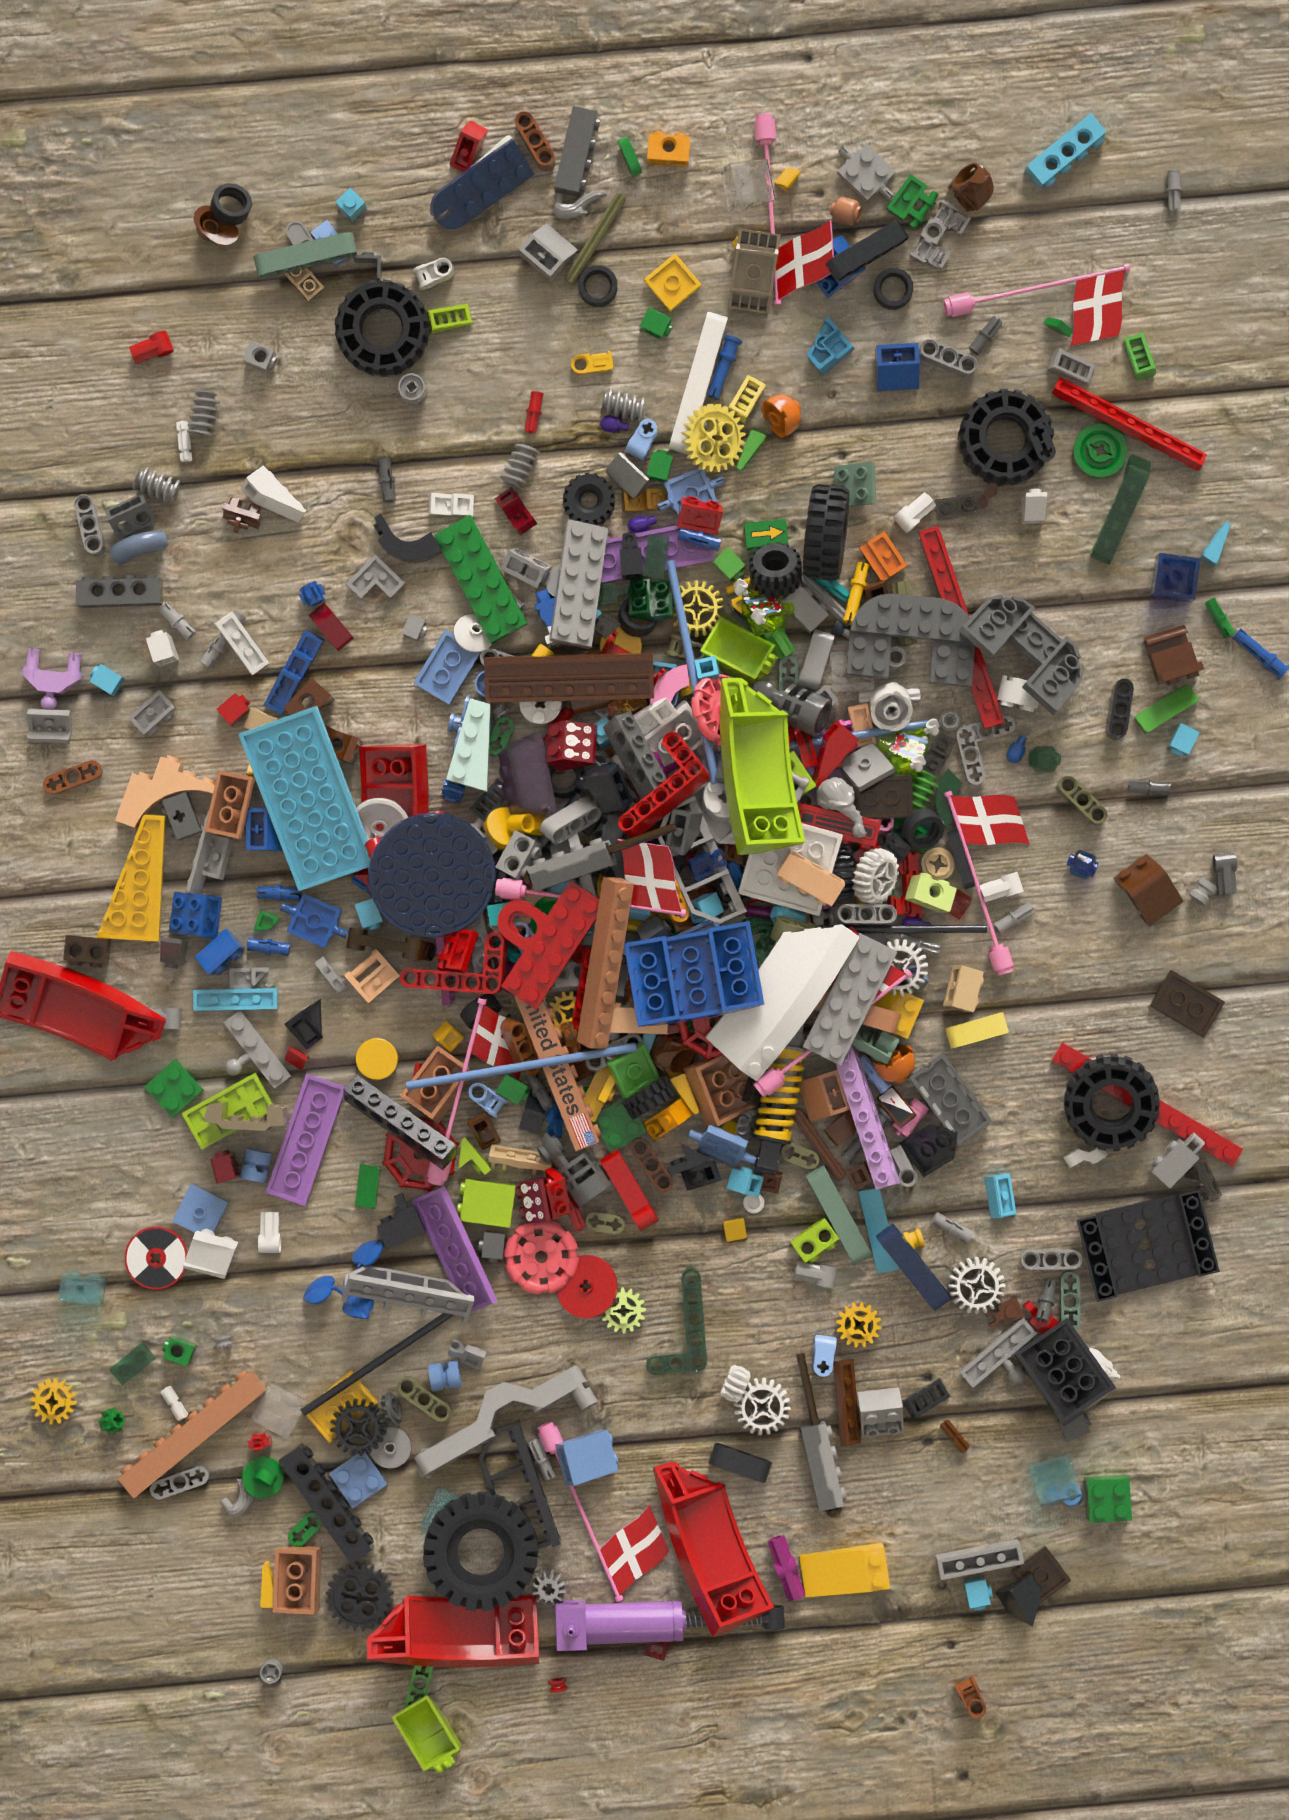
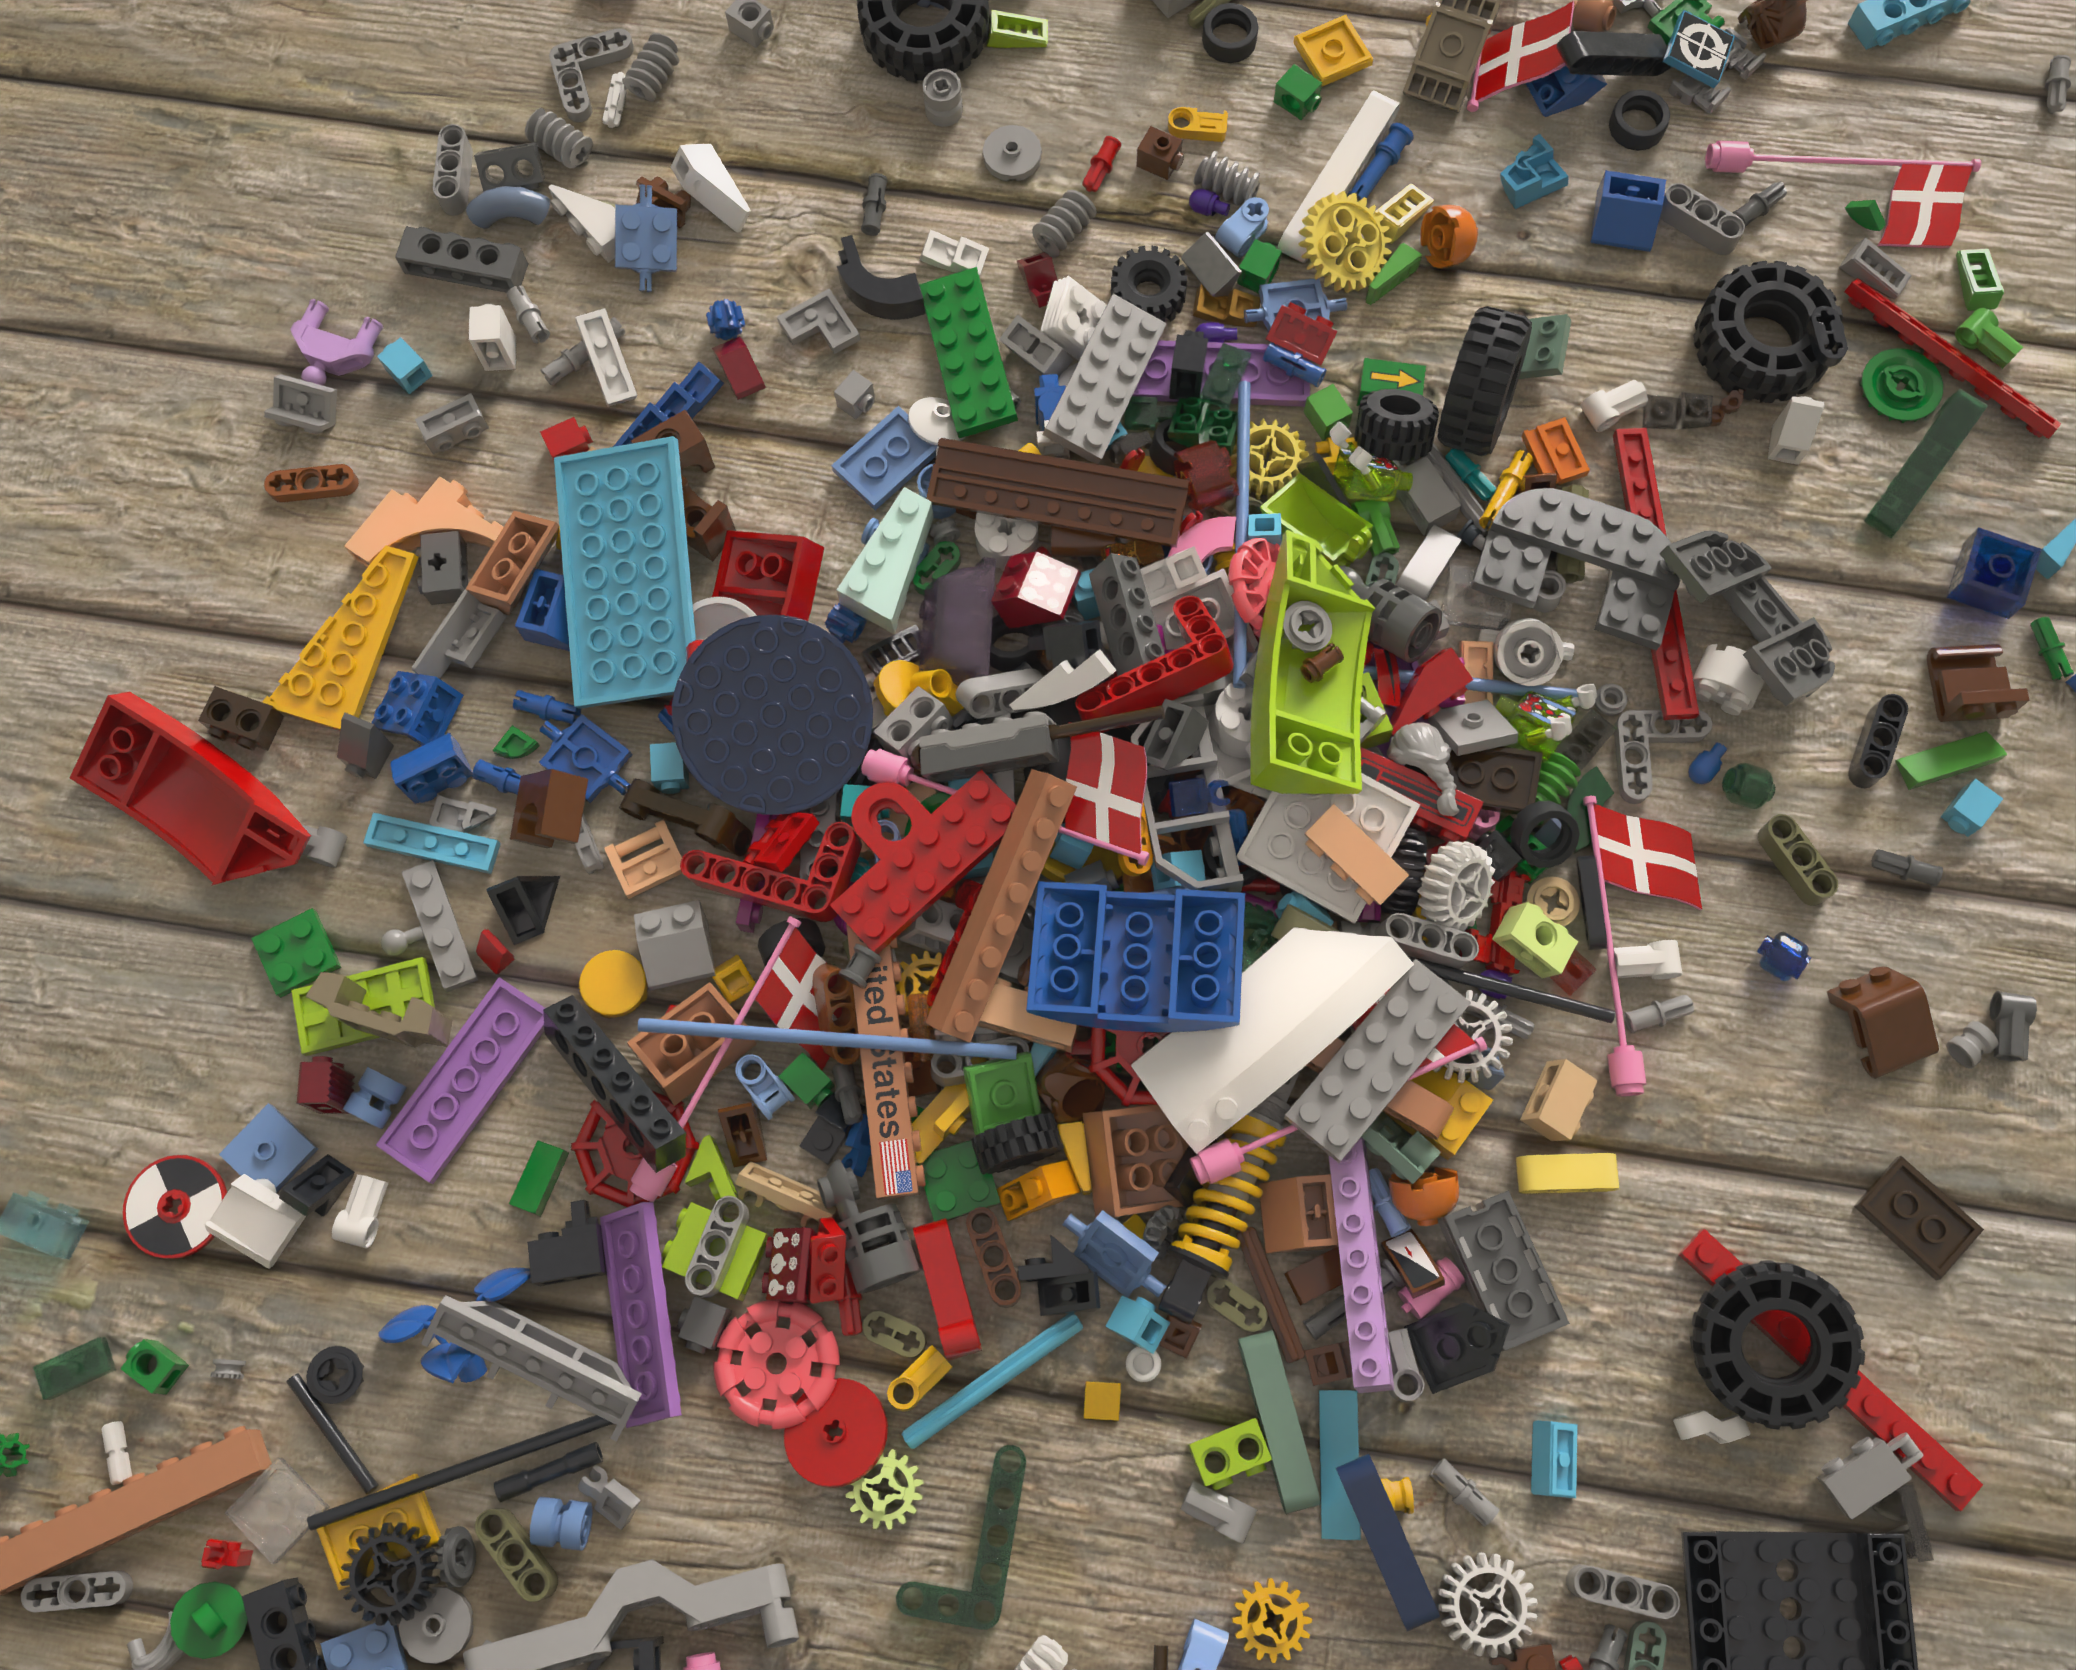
camera: 20 degrees right, 15 degrees down
none -> black slope [279,1154,355,1216]
none -> black bar [286,1373,379,1495]
none -> black gear [306,1346,364,1404]
none -> black piece [494,1442,603,1503]
none -> reddish brown piece [510,769,588,848]
none -> white slope [548,184,615,263]
none -> light grey beam [549,28,634,122]
none -> medium blue plate [615,185,677,292]
none -> light grey slope [634,900,716,991]
none -> light grey beam [685,1196,749,1298]
none -> dark grey bush [838,944,882,989]
none -> yellow piece [887,1345,953,1412]
none -> medium azure axle [902,1313,1083,1449]
none -> light grey plate [983,125,1042,181]
none -> white slope [1010,650,1117,710]
none -> white brick [1040,276,1107,361]
none -> reddish brown brick [1136,126,1184,180]
none -> clear red brick [1173,440,1239,514]
none -> light grey gear [1283,601,1332,654]
none -> reddish brown pin [1300,643,1344,683]
none -> tile [1663,10,1735,88]
none -> bright green piece [1955,308,2023,369]

